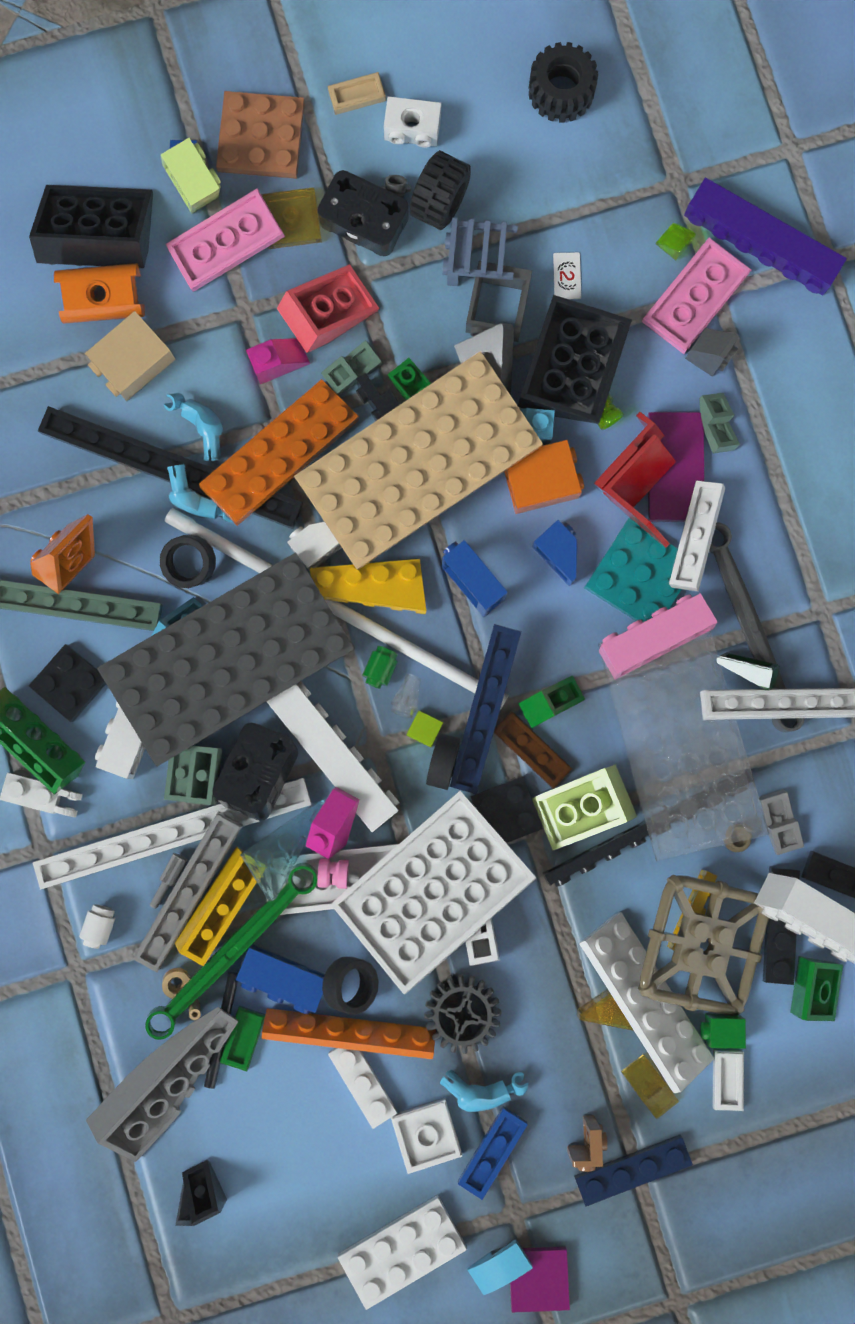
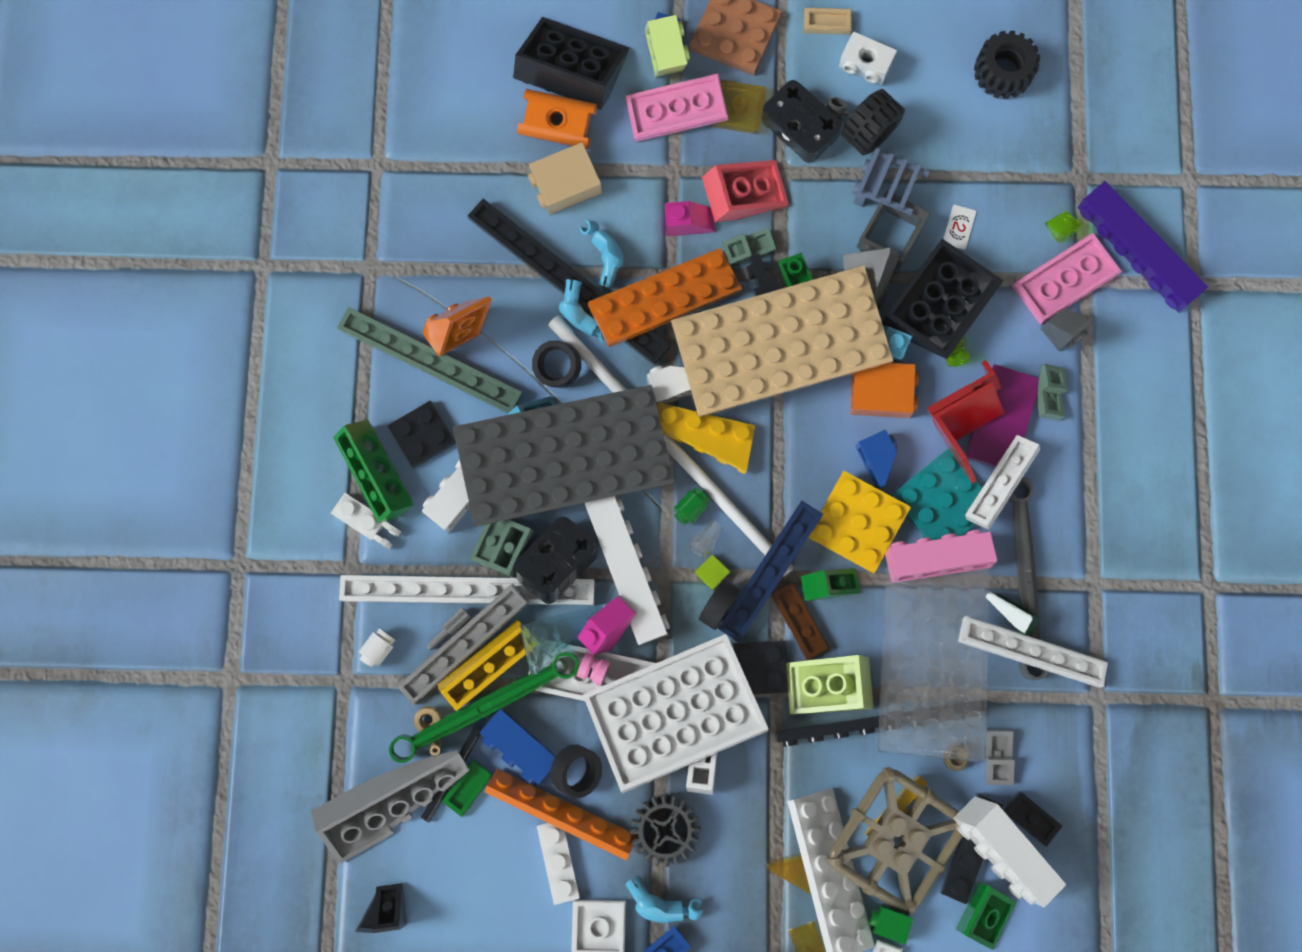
camera: 20 degrees right, 5 degrees down
blue window [442,540,508,618] -> none
none -> yellow plate [809,470,911,573]

